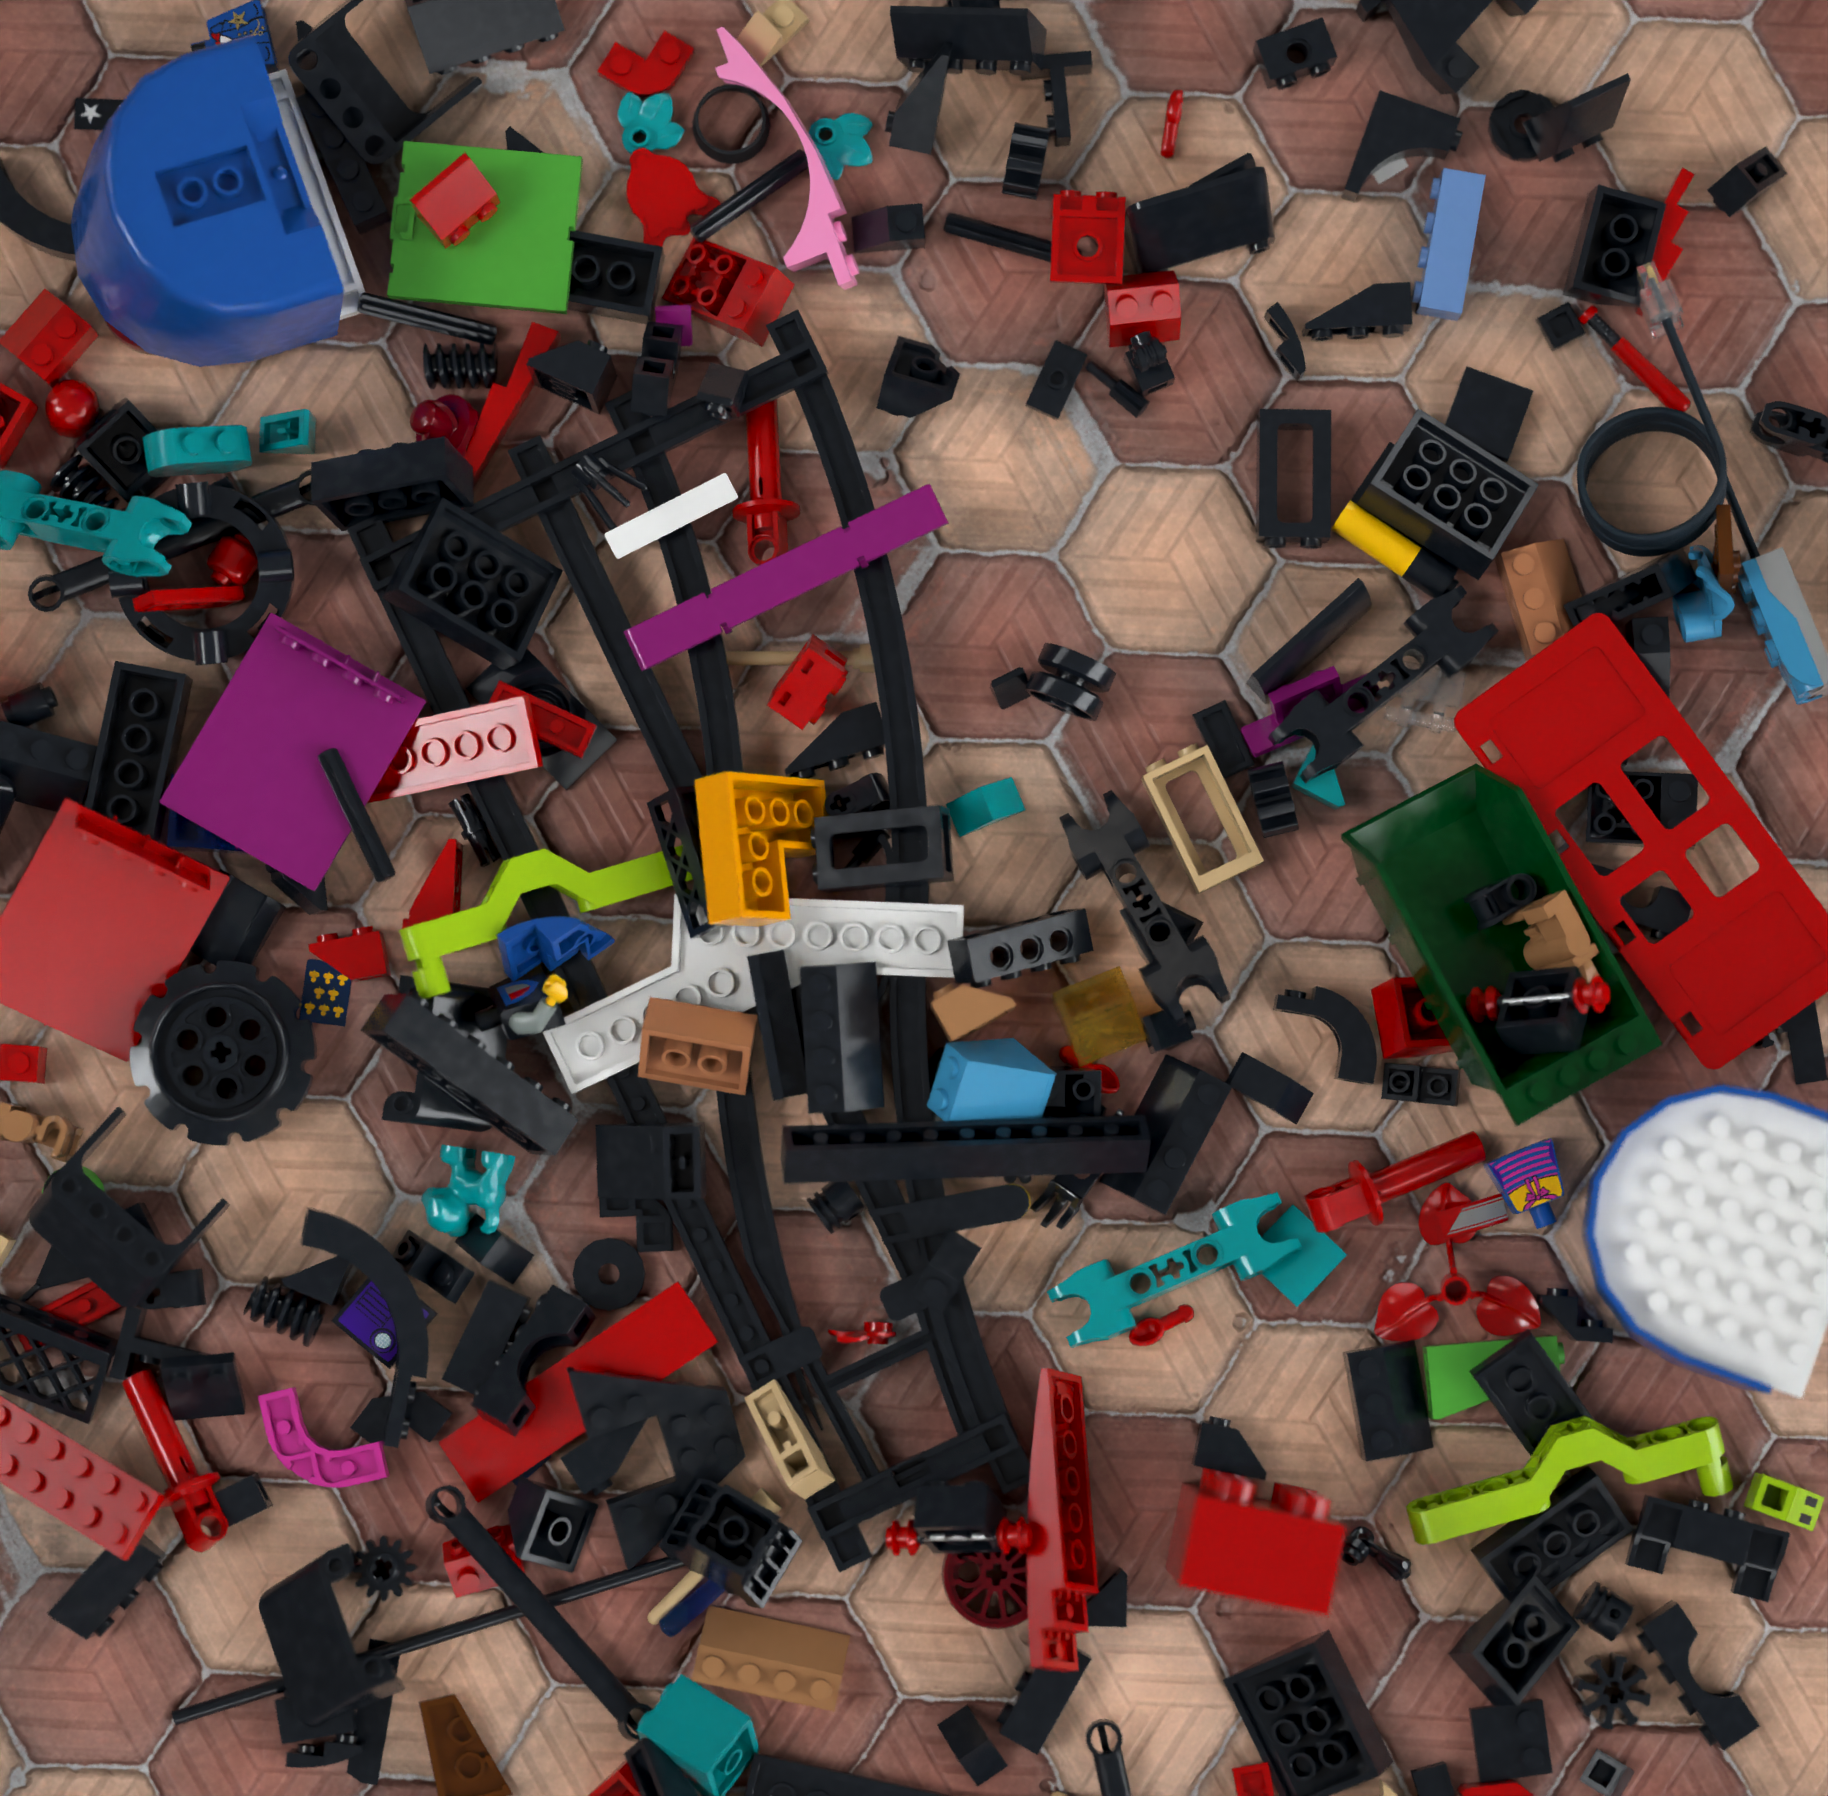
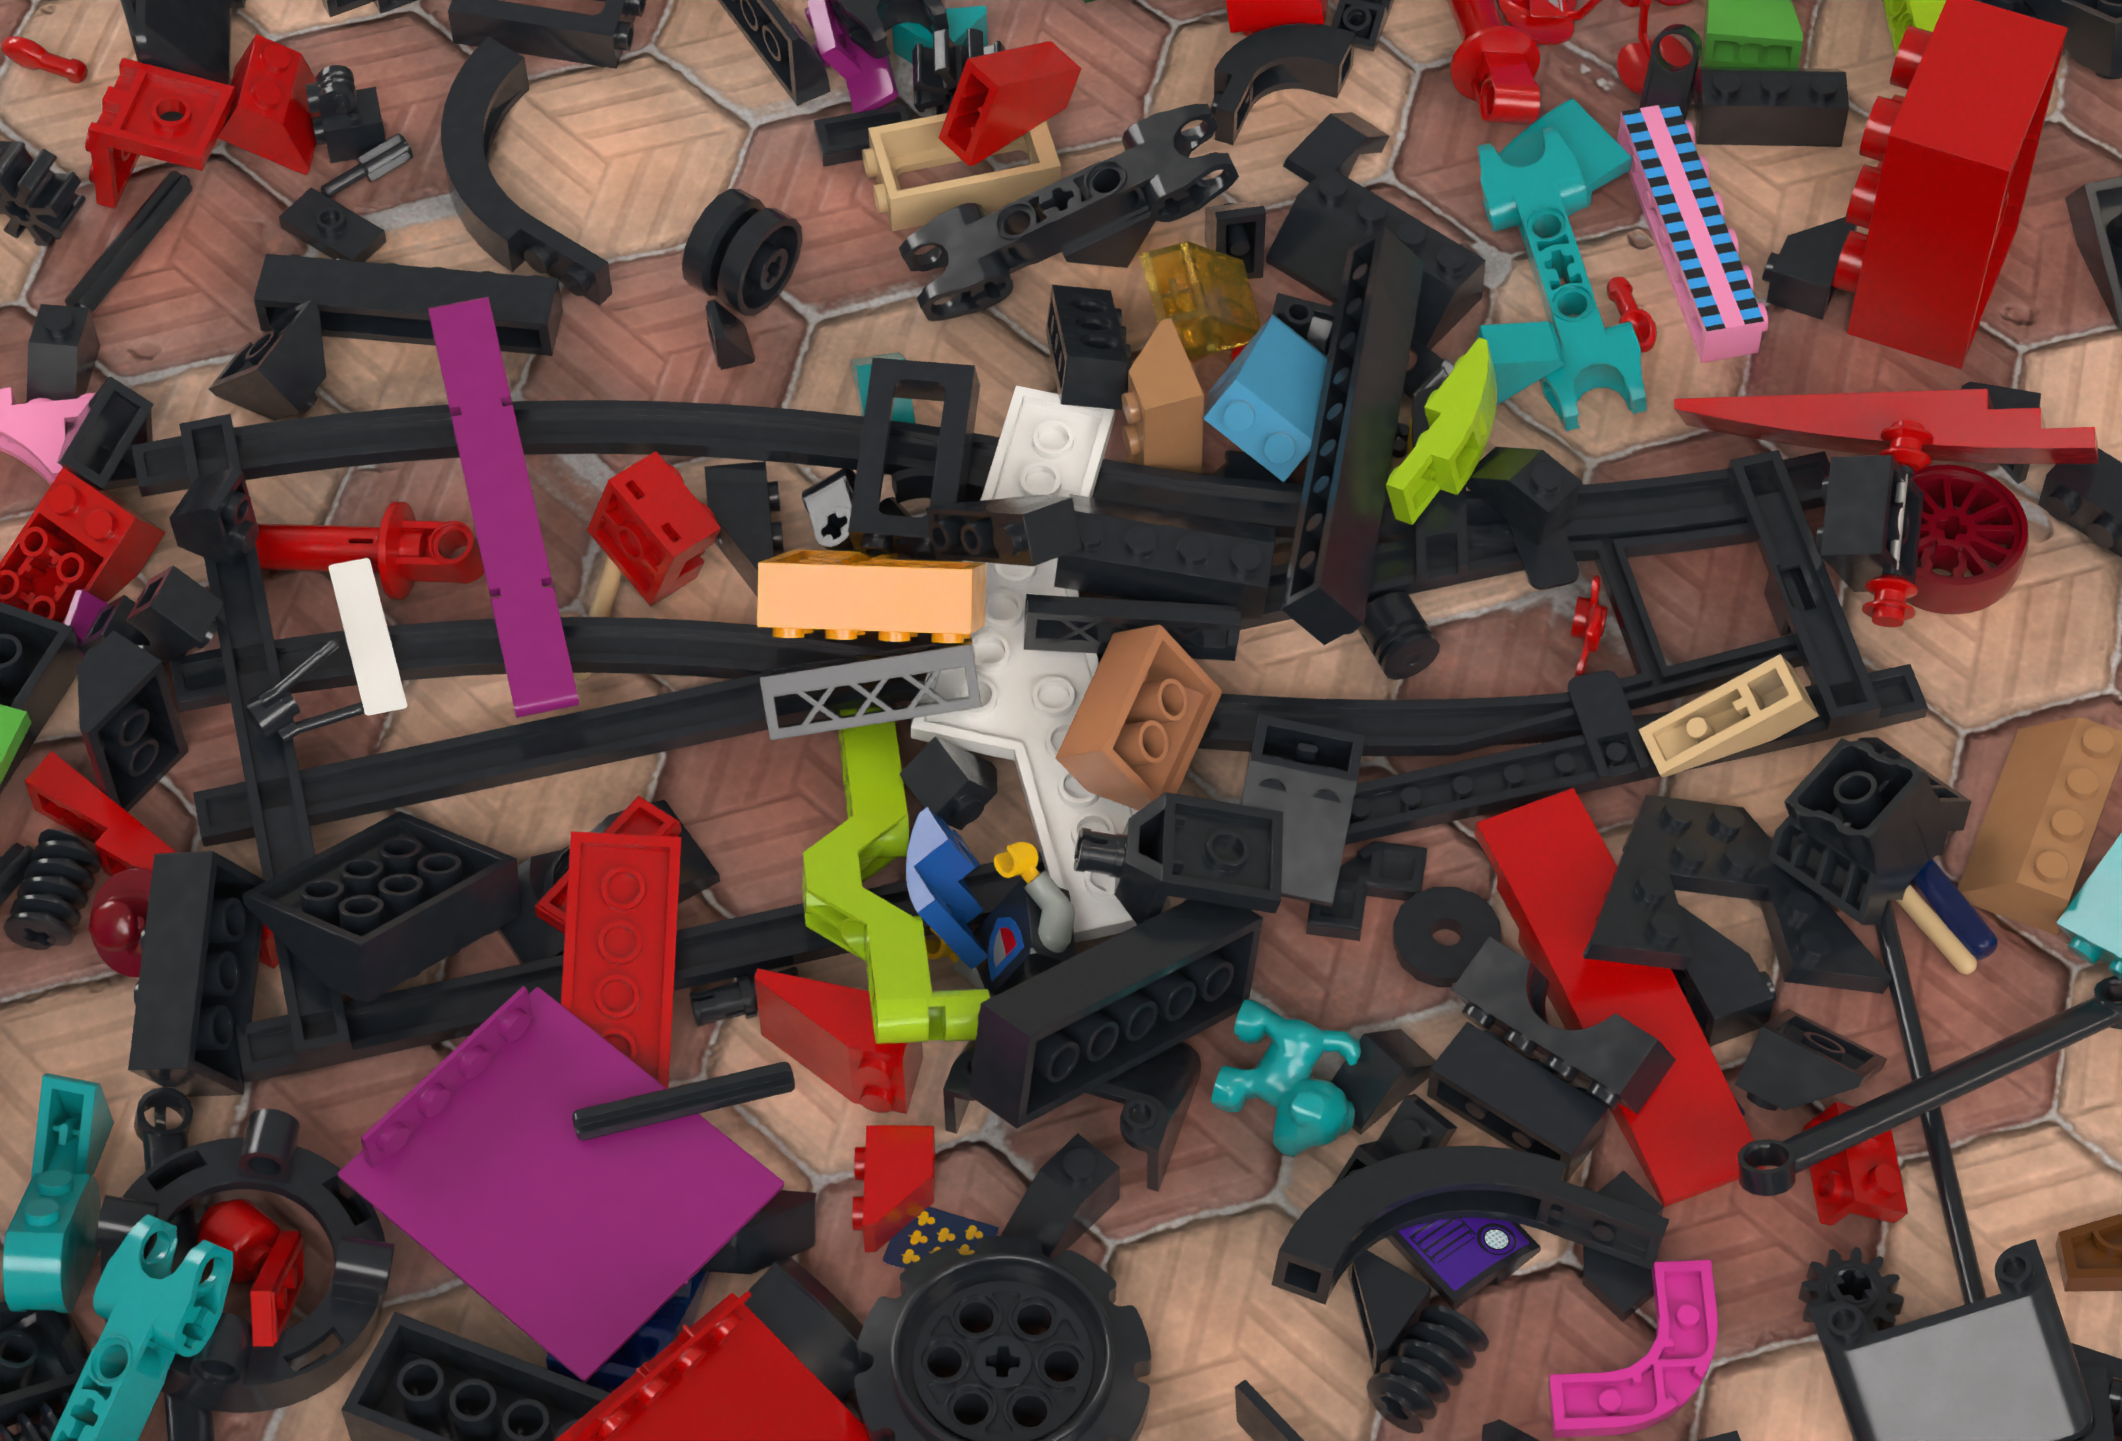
camera: 75 degrees left, 30 degrees down
none -> black slope [57,376,154,490]
none -> black brick [254,254,563,356]
none -> black arch [441,36,612,306]
none -> black slope [899,736,997,831]
none -> black slope [926,495,1082,566]
none -> red slope [939,41,1082,166]
none -> black slope [1001,1133,1120,1258]
none -> black plate [1074,792,1283,925]
none -> lime slope [1386,337,1497,525]
none -> teal slope [1476,321,1565,405]
none -> brick [1617,102,1768,363]
none -> black piece [1639,24,1702,120]

